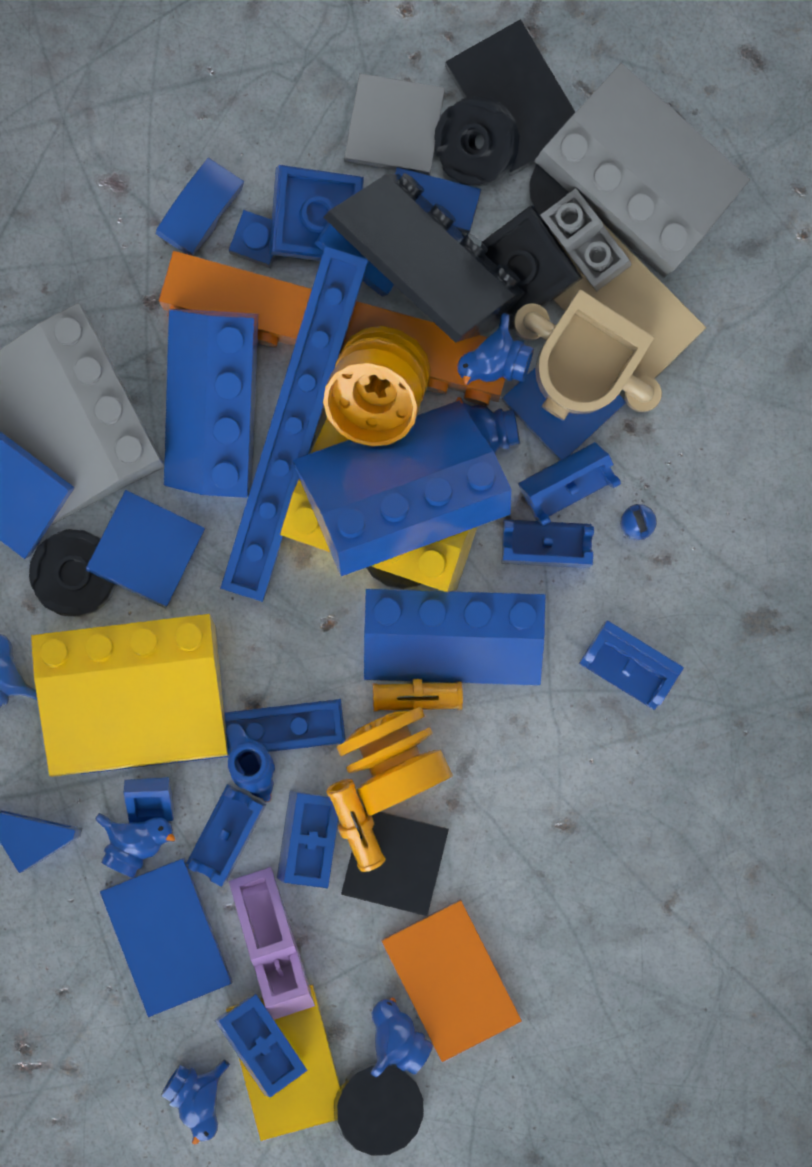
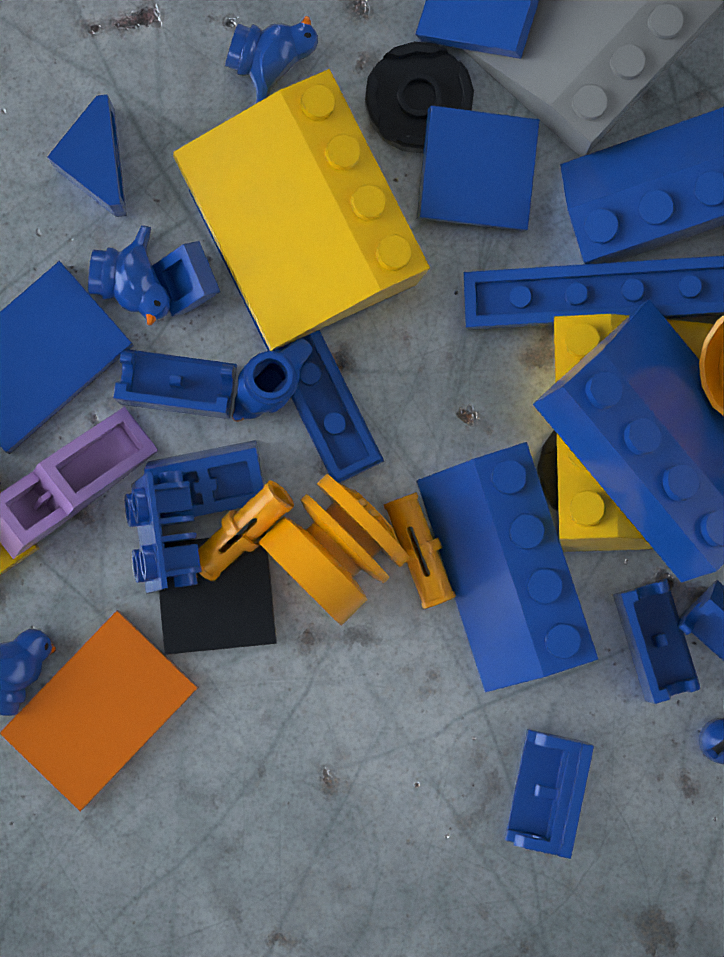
camera: 65 degrees right, 0 degrees up
none -> blue hinge [124,471,202,594]

